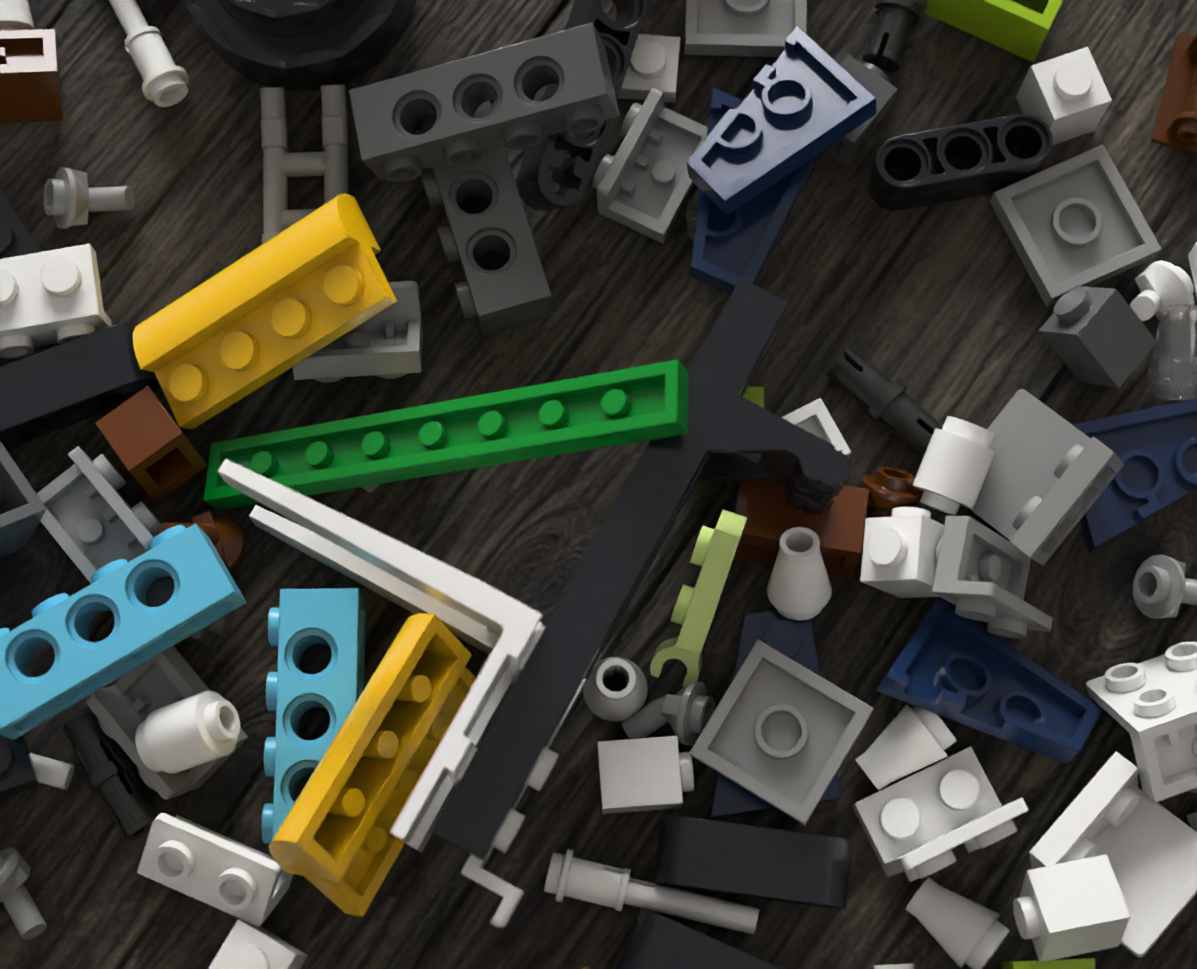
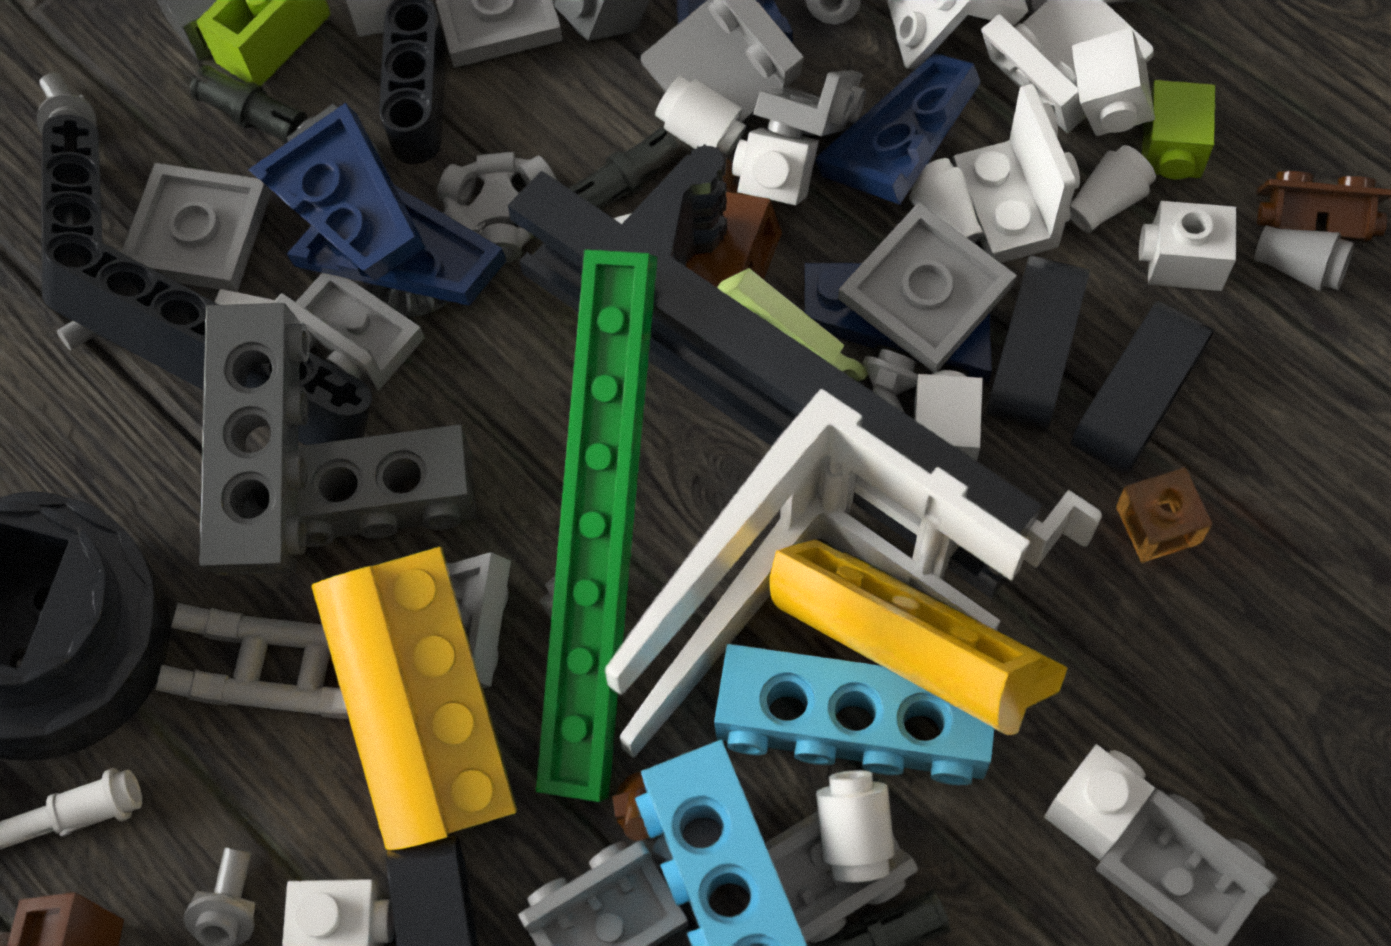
camera: 75 degrees left, 10 degrees down
reddish brown brick [95,386,208,503] -> none
white bracket [137,813,294,927] -> none
white pin [544,849,759,935] -> none
white cone [767,527,832,620] -> none
none -> light grey piece [437,152,556,263]

